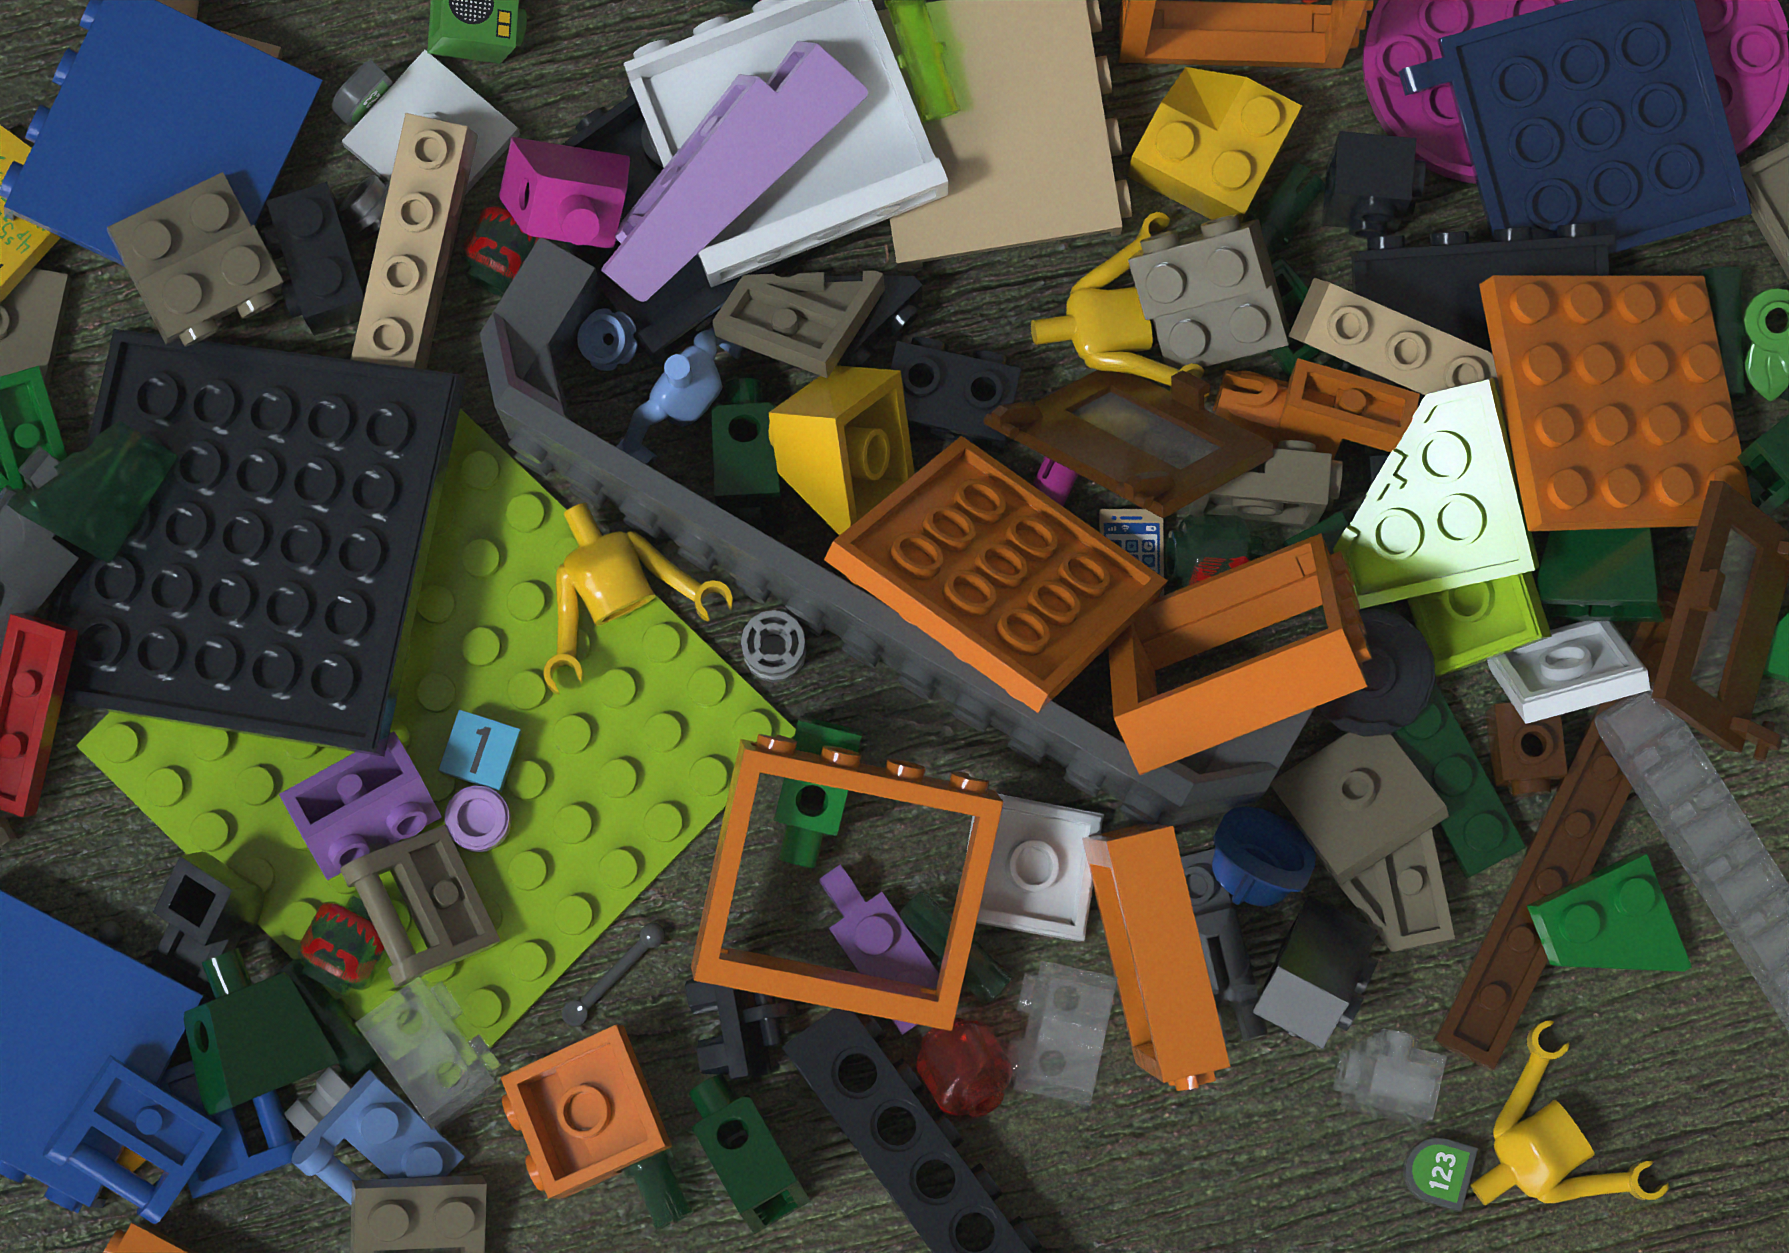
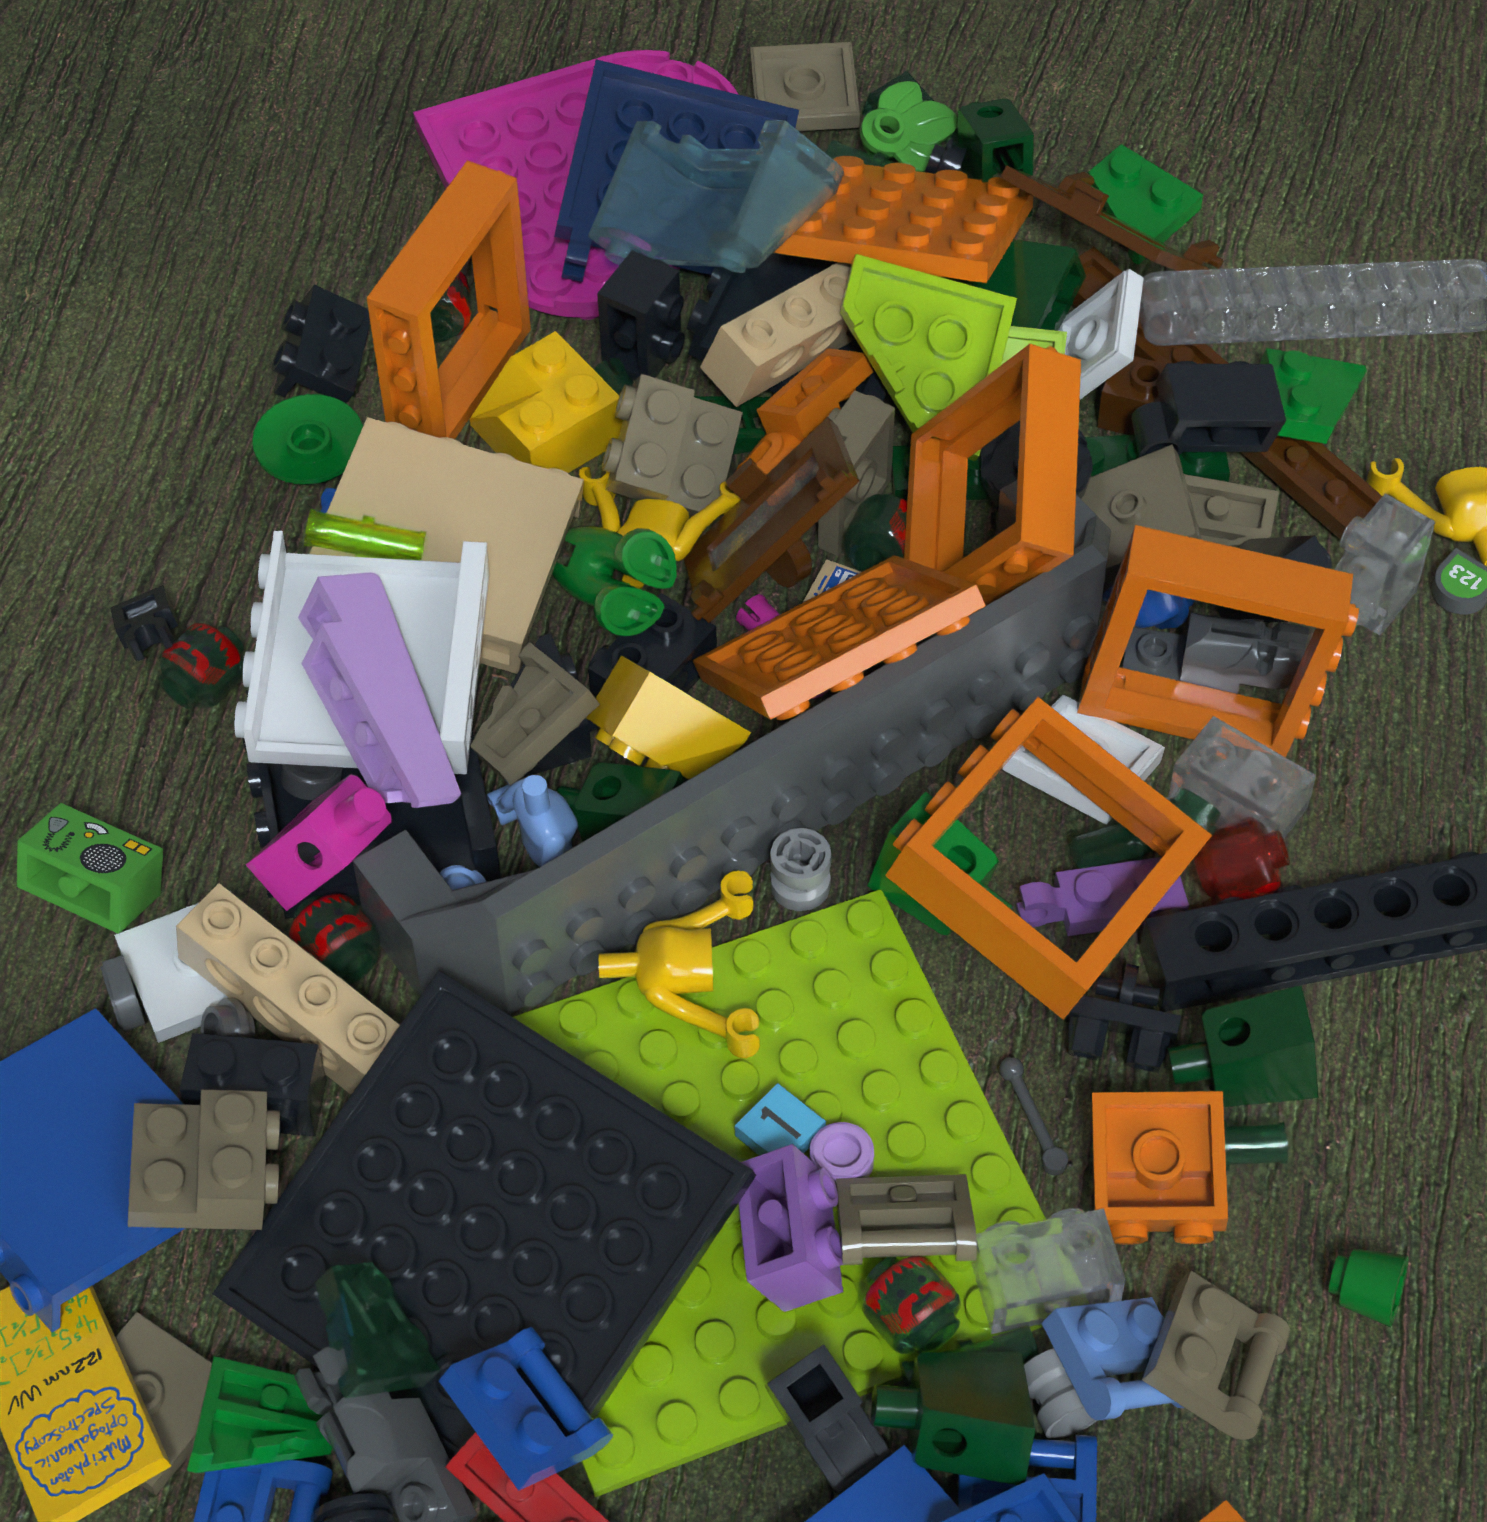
camera: 65 degrees left, 25 degrees down
none -> blue plate [439,1327,613,1491]
none -> green piece [552,526,677,636]
none -> clear light blue windscreen [588,120,844,273]
none -> black plate [925,138,967,174]
none -> black hinge [1131,361,1286,457]
none -> clear green plate [1166,788,1221,838]

